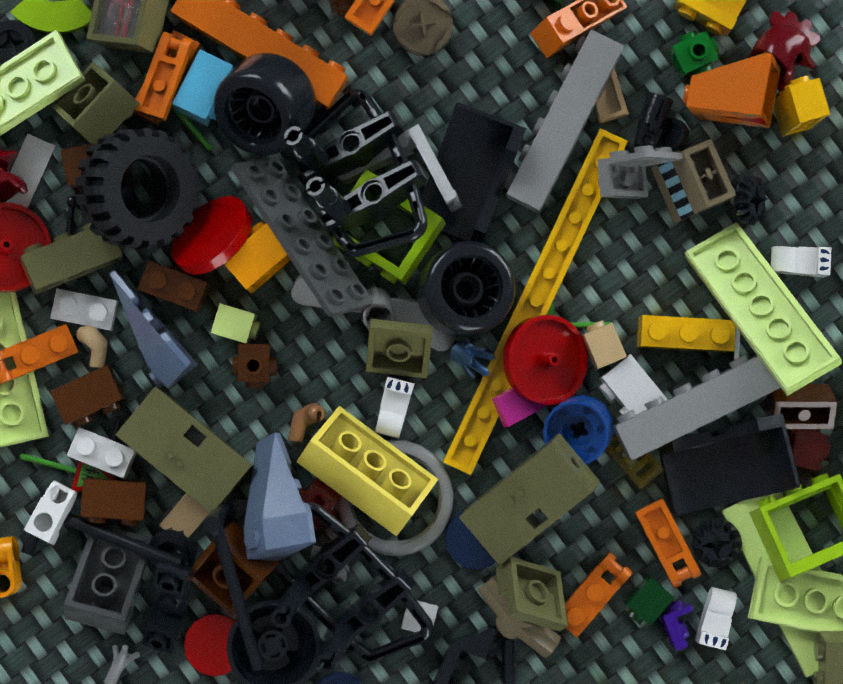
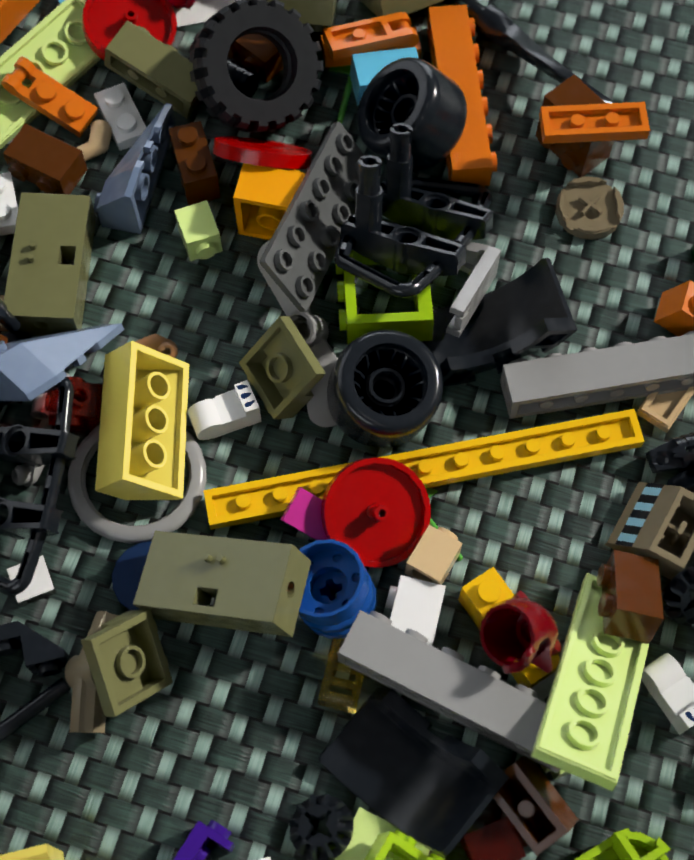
camera: 55 degrees right, 20 degrees down
reddish brown brick [232,344,277,388] -> none
flat silver piece [450,340,495,379] -> none
orange plate [565,552,633,638] -> none
light grey bracket [597,145,683,199] -> none
dark green brick [624,575,675,626] -> none
orange plate [634,498,702,589] -> none
none -> dark red piece [480,591,562,673]
none -> reddish brown brick [597,550,664,643]

